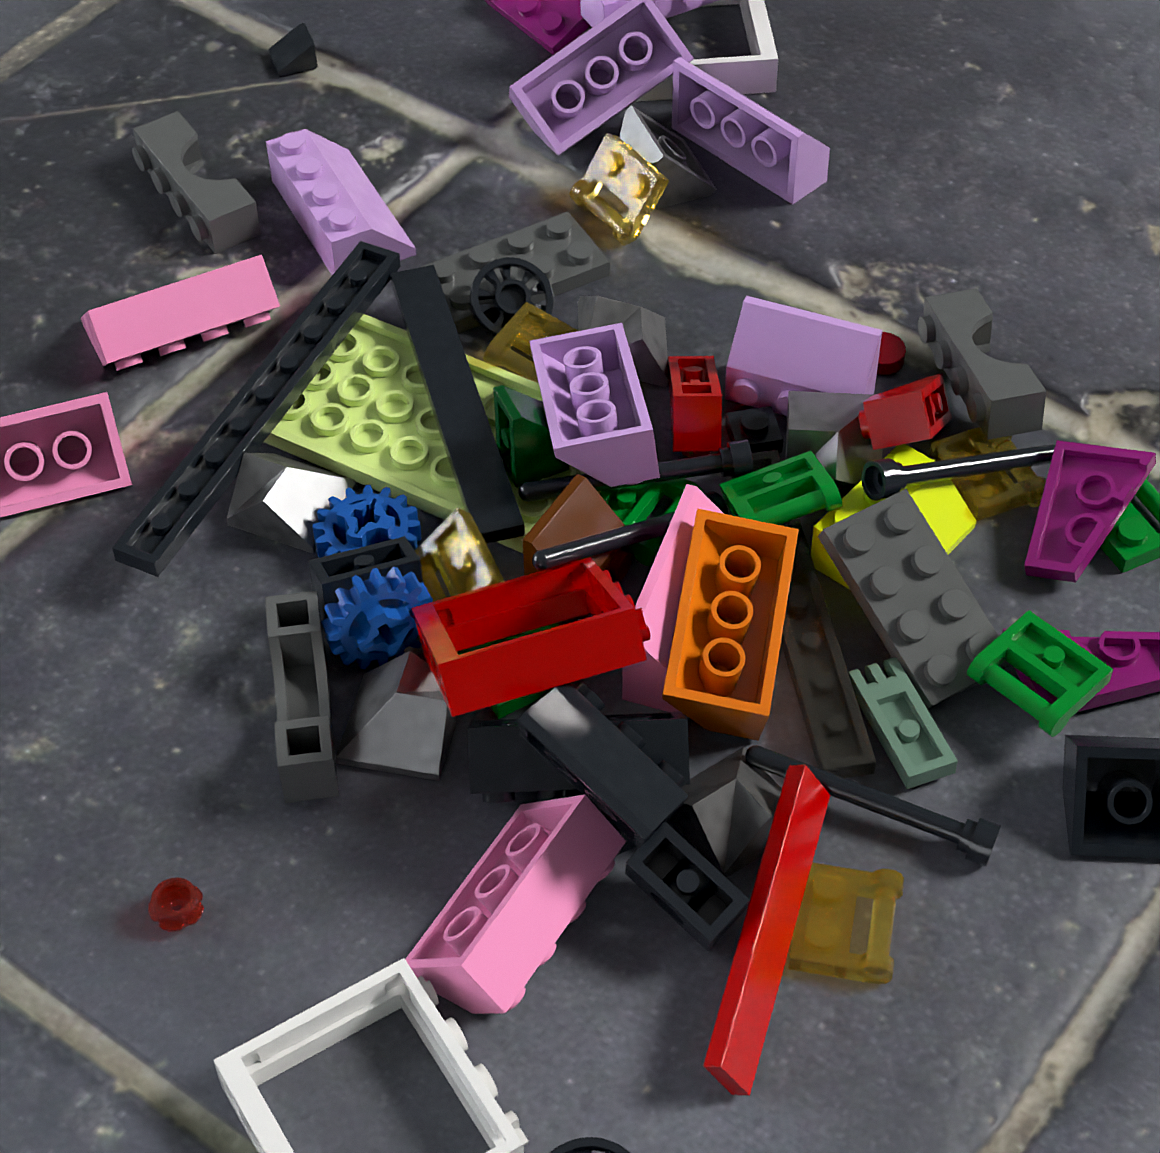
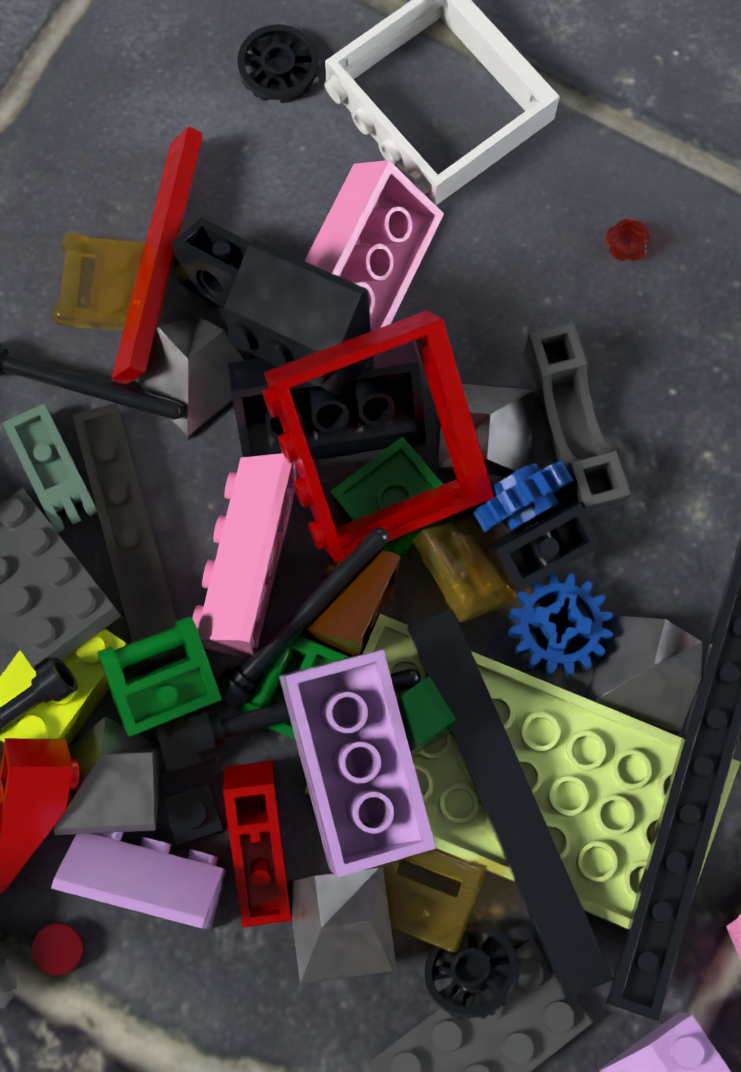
camera: 170 degrees right, 25 degrees up
orange slope [662,508,799,741] -> none

